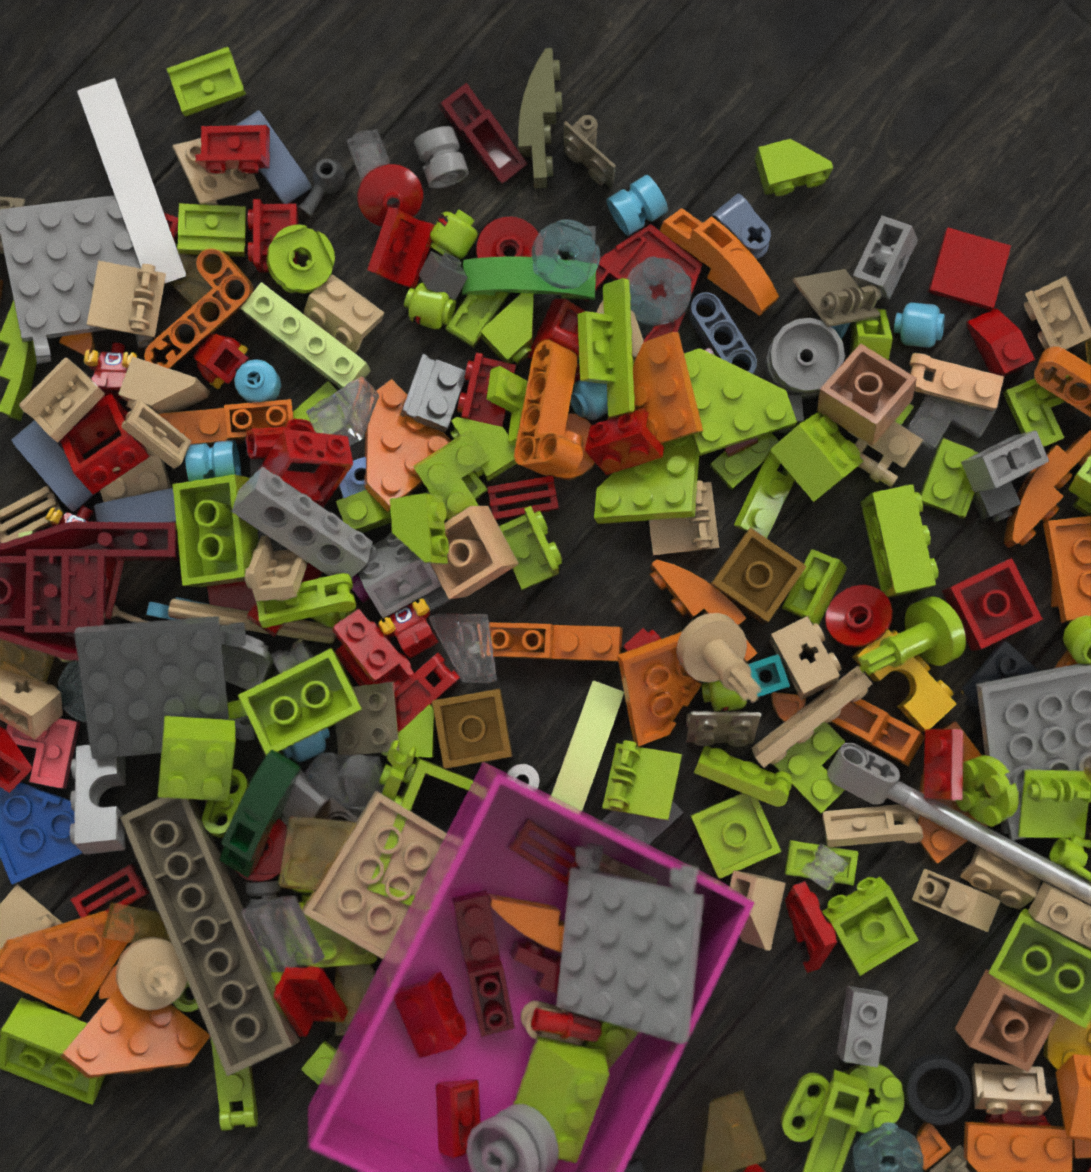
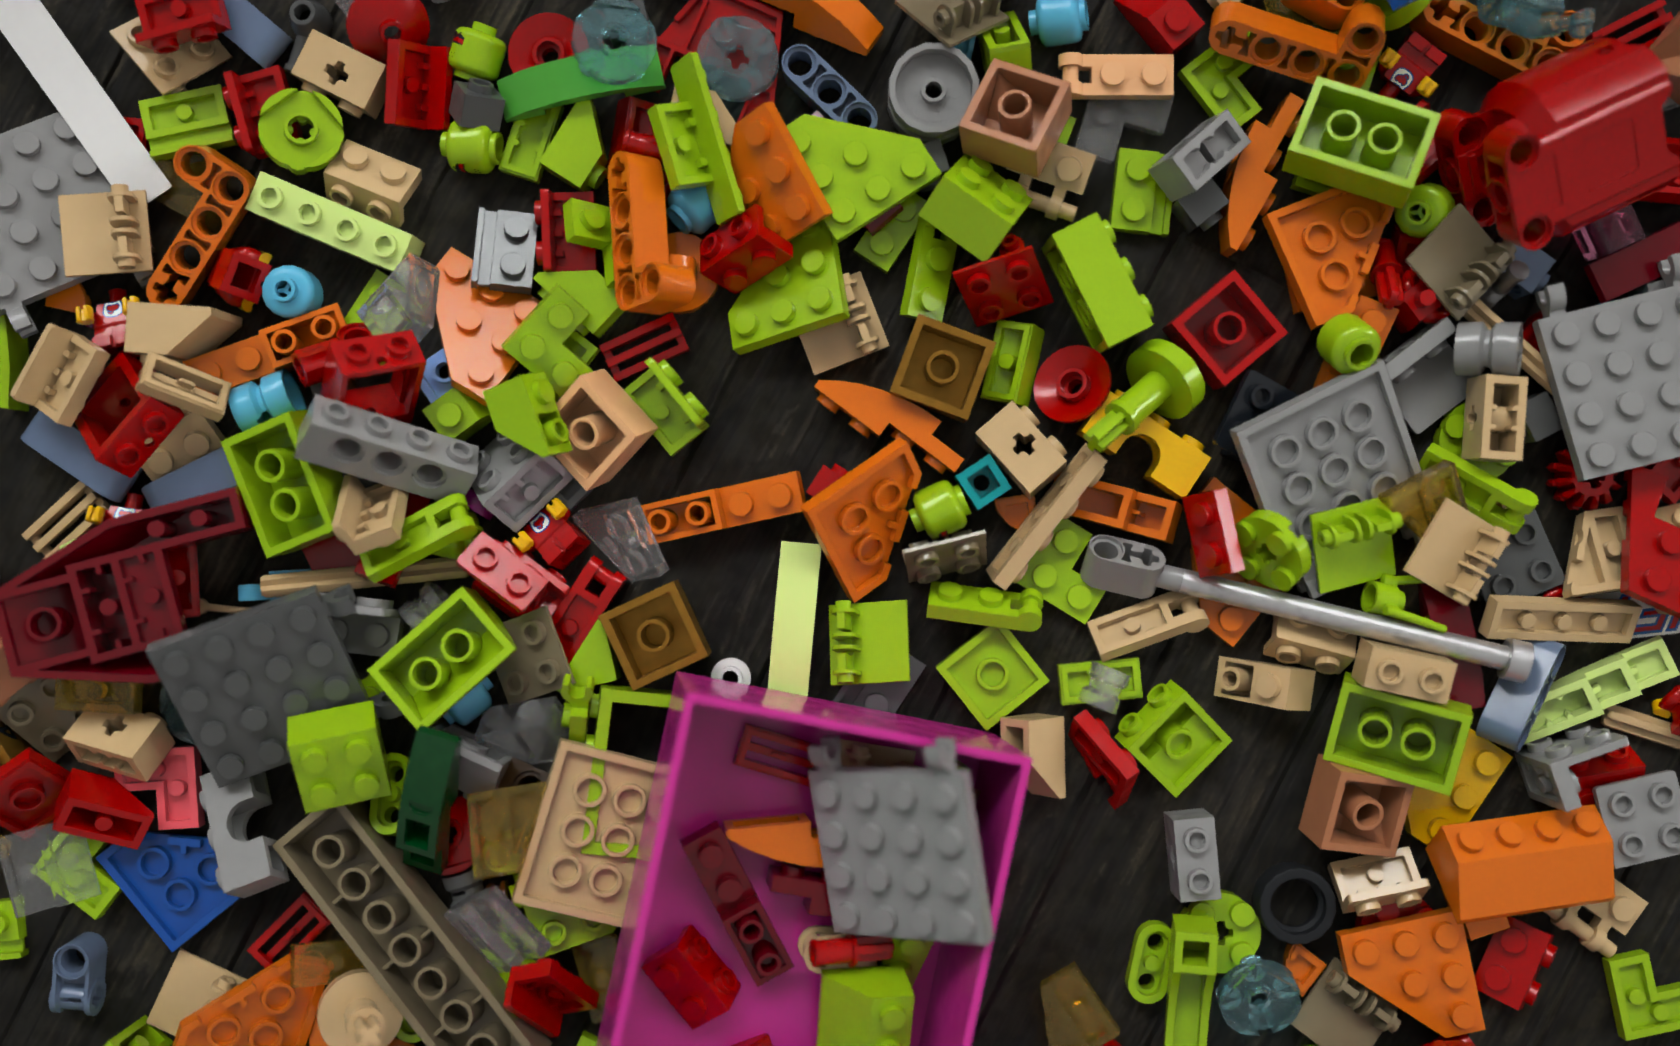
camera: 25 degrees left, 5 degrees up
tan piece [677,613,761,702] -> none
none -> tan brick [291,29,387,119]
none -> red hinge [952,234,1054,327]

